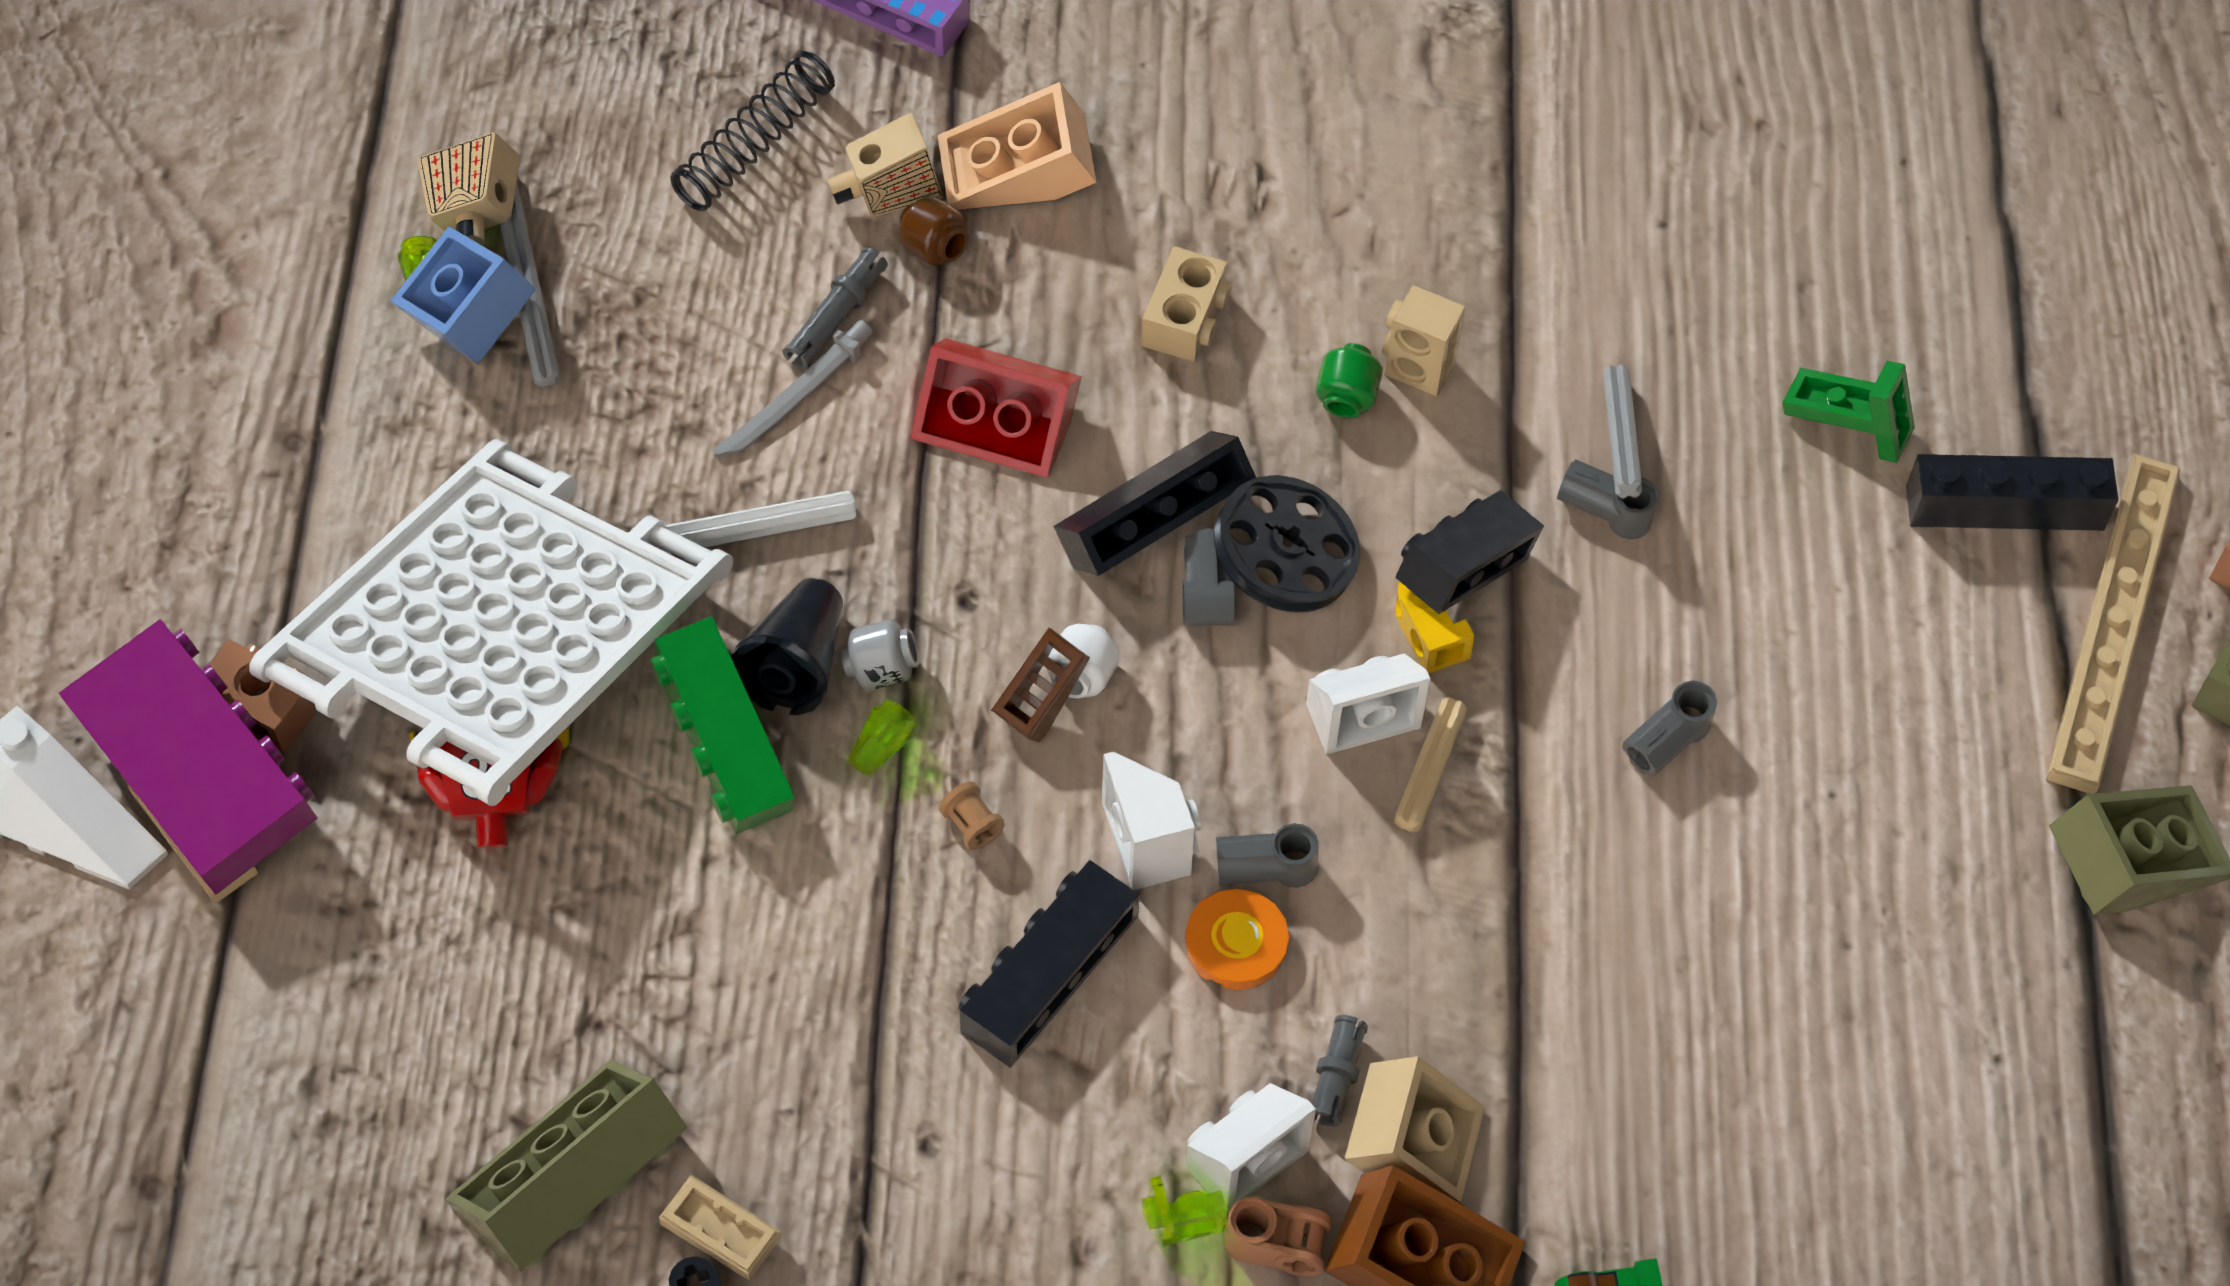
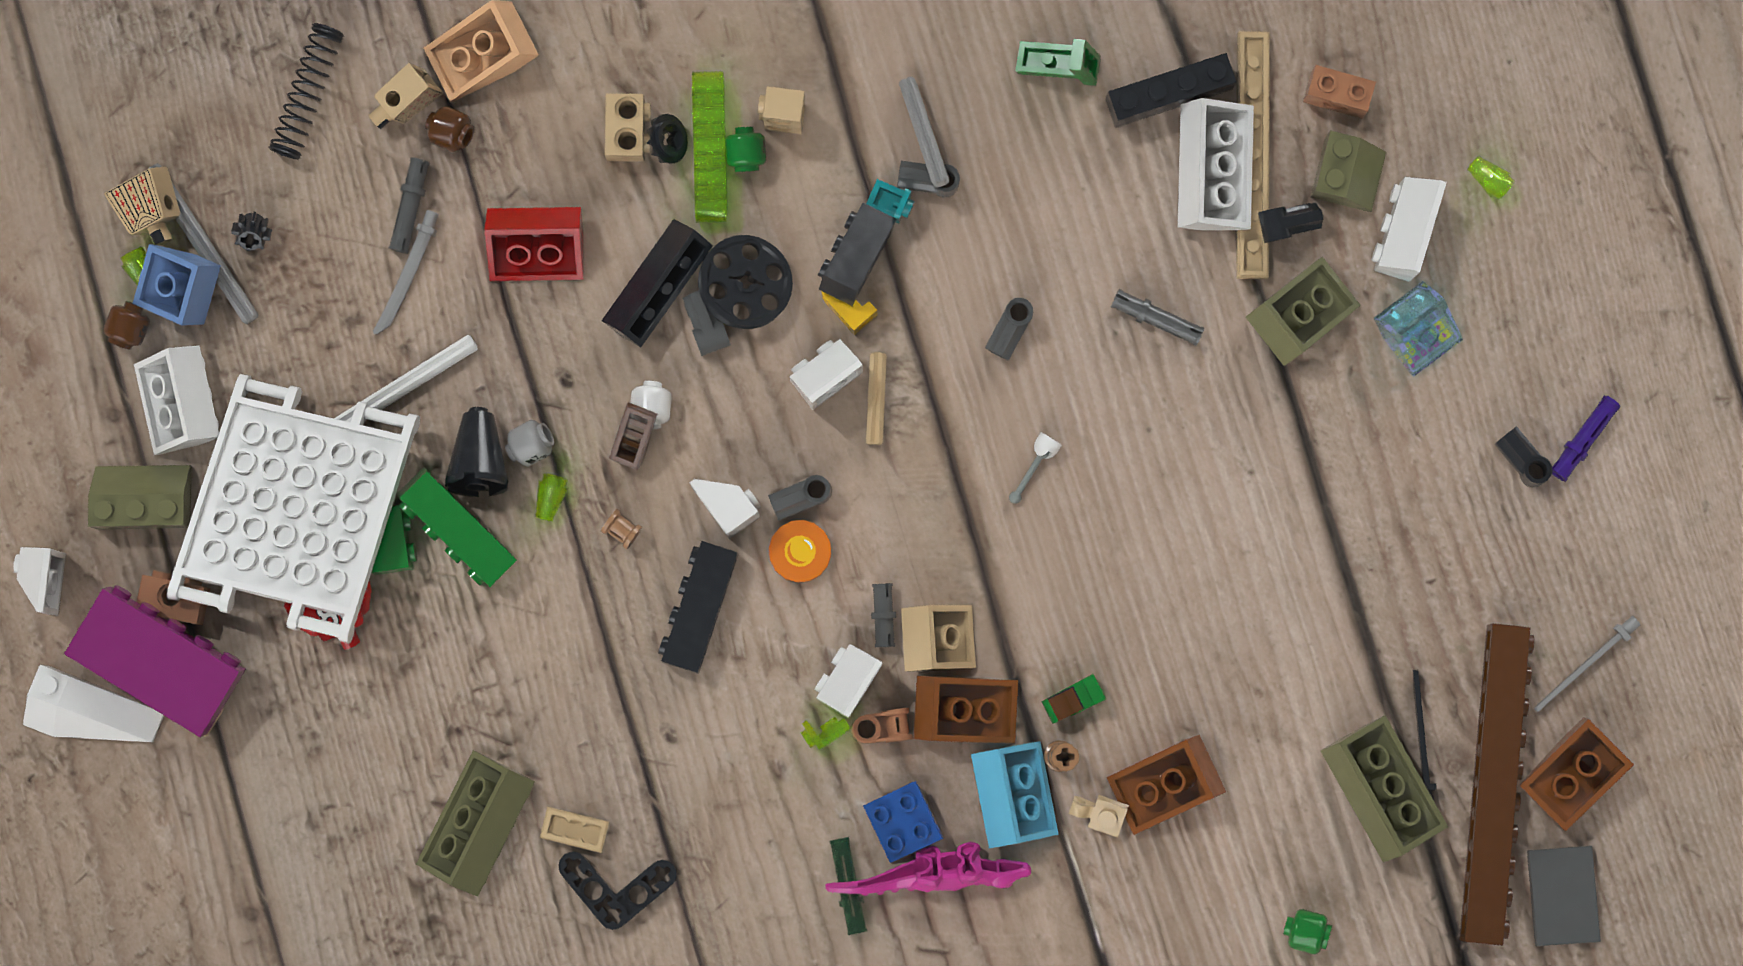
camera: 20 degrees left, 25 degrees up
none -> white slope [14,547,66,616]
none -> olive slope [88,465,191,529]
none -> reddish brown head [103,301,150,350]
none -> white slope [134,345,219,455]
none -> black gear [231,212,272,251]
none -> green brick [371,505,417,575]
none -> black gear [646,114,688,164]
none -> clear neon green beam [692,71,727,223]
none -> teal bracket [866,179,915,224]
none -> hinge [1009,432,1062,504]
none -> dark grey pin [1111,289,1205,346]
none -> white slope [1178,98,1254,231]
none -> black piece [1258,202,1324,243]

